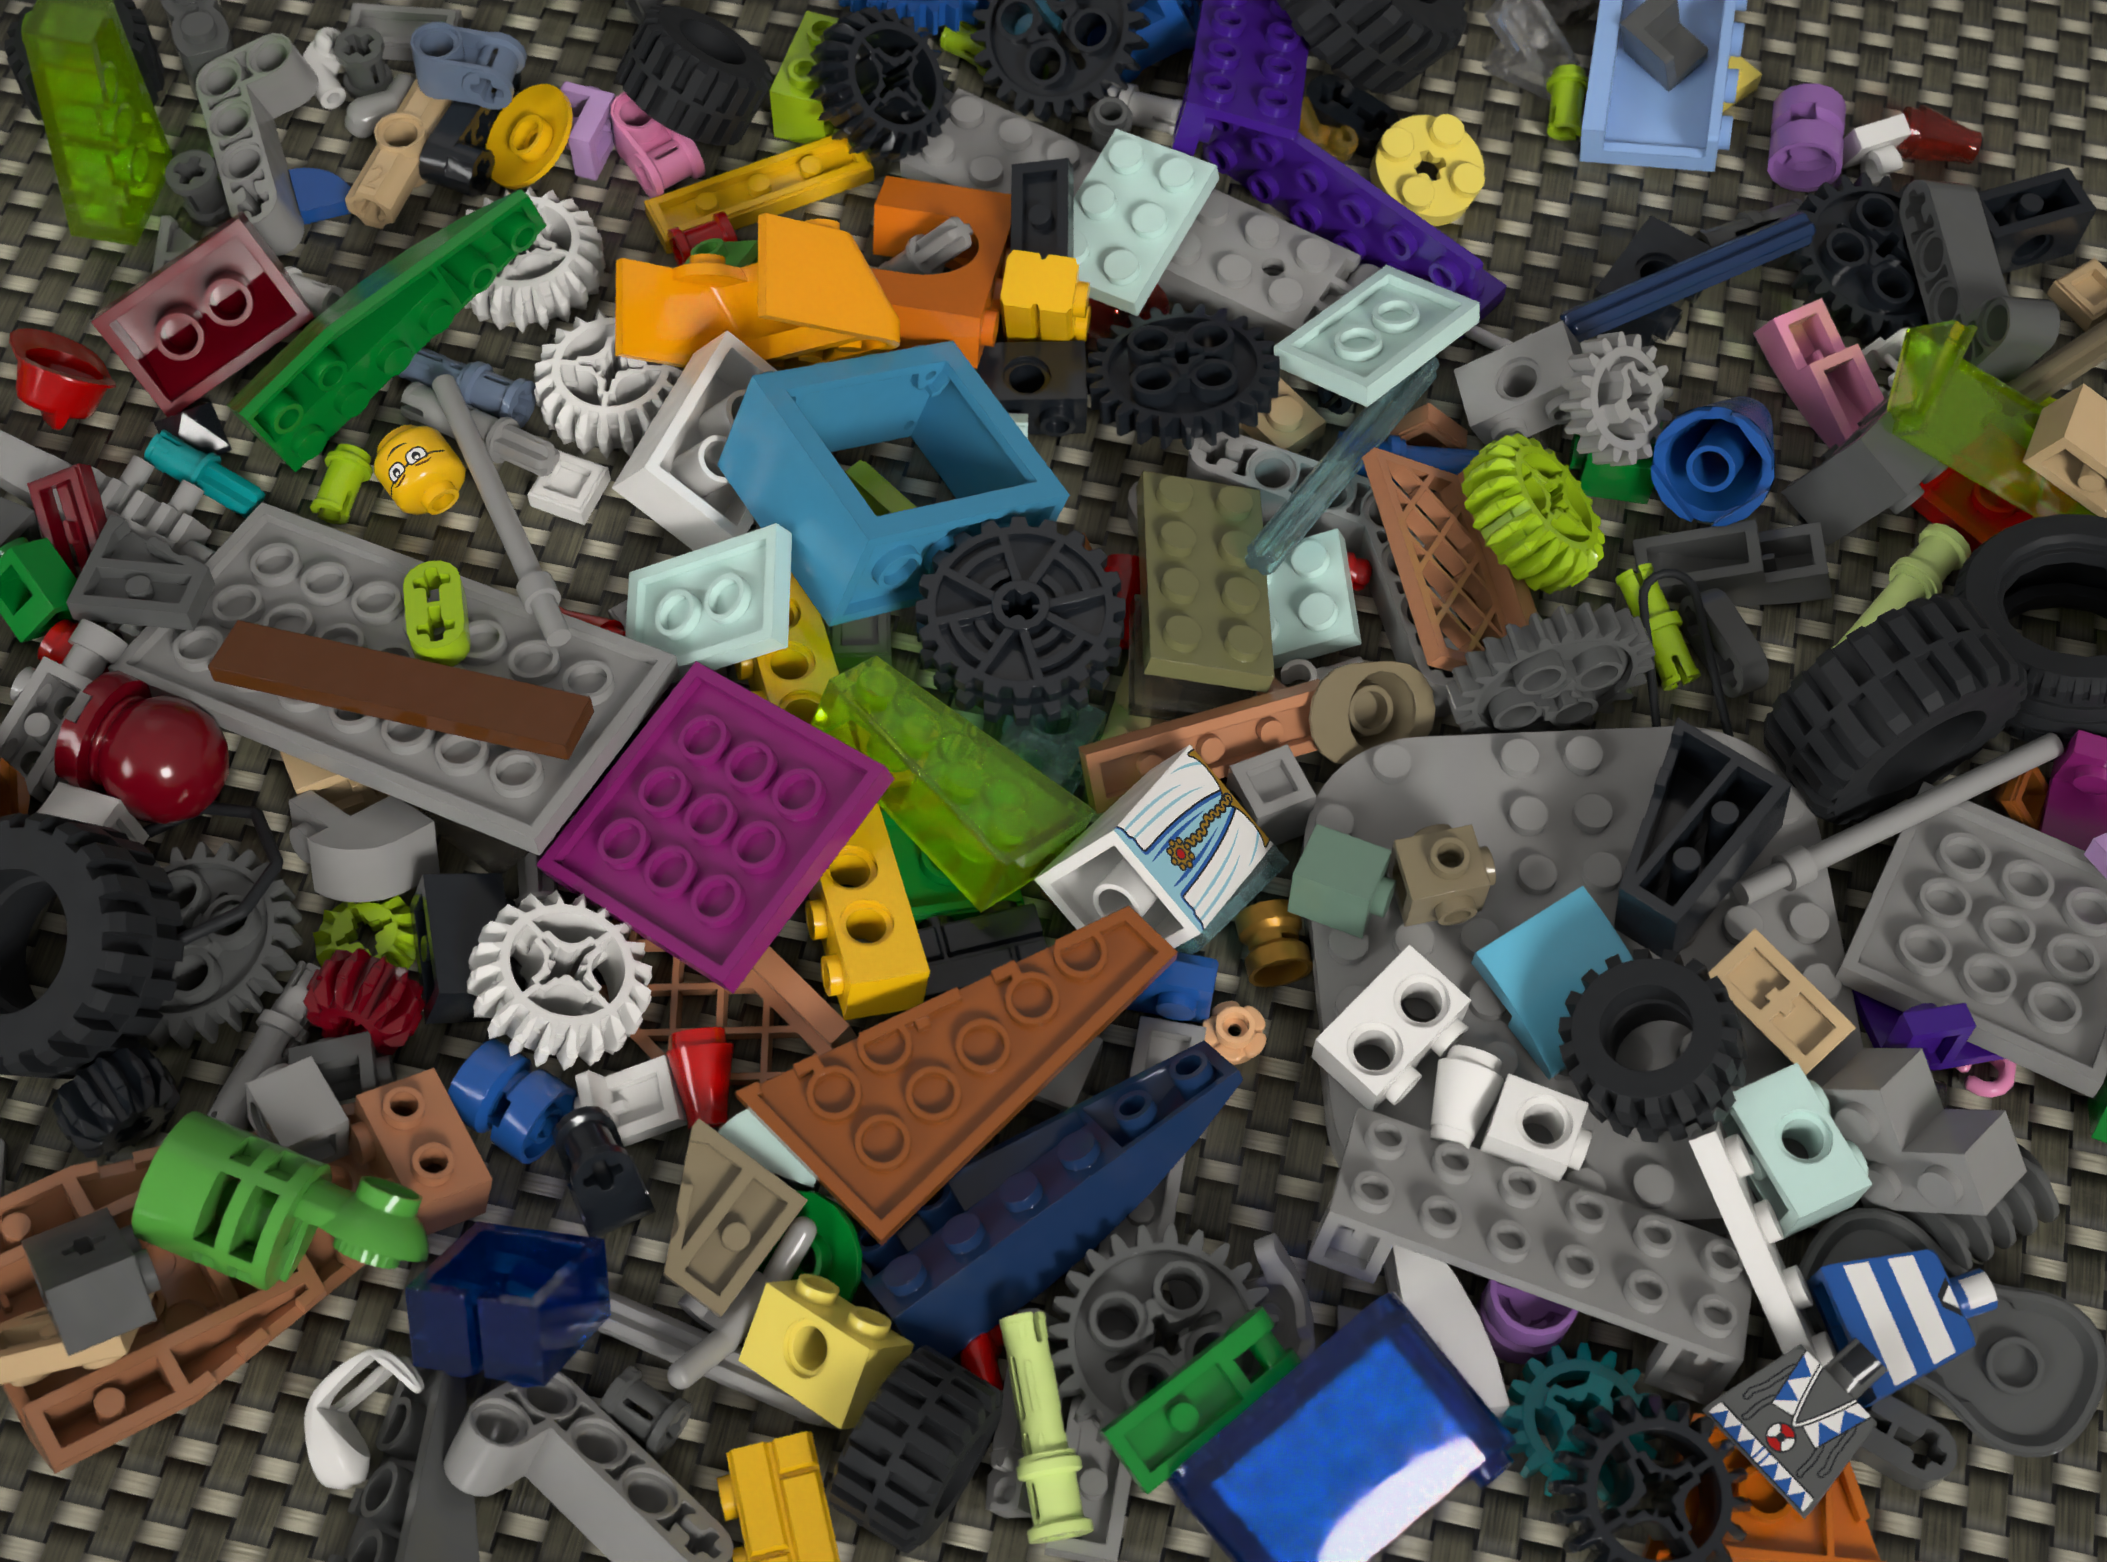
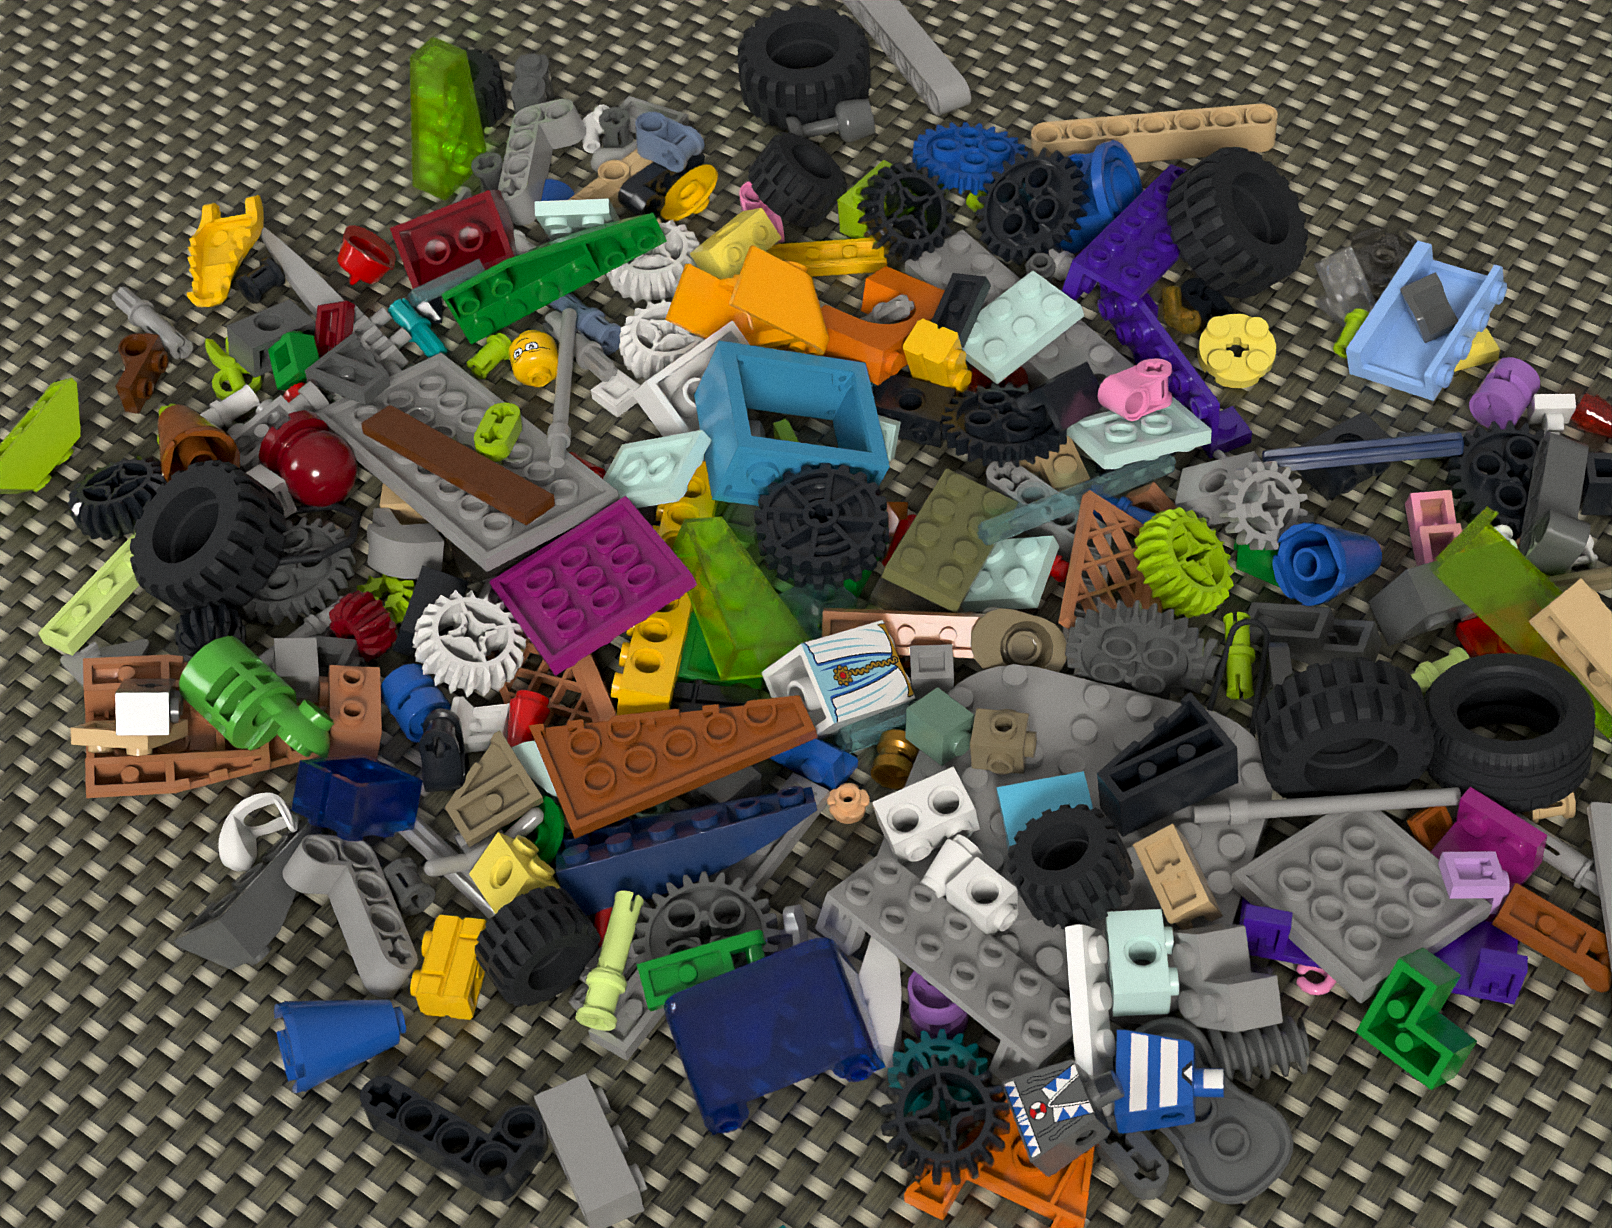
camera: 30 degrees right, 10 degrees down
lavender bracket [560,81,615,181] -> none
none -> clear light blue tile [407,259,485,307]
none -> light aqua plate [535,199,620,241]
none -> light yellow brick [689,208,782,279]
none -> black panel [1015,361,1103,432]
none -> bright pink piece [1097,358,1173,421]

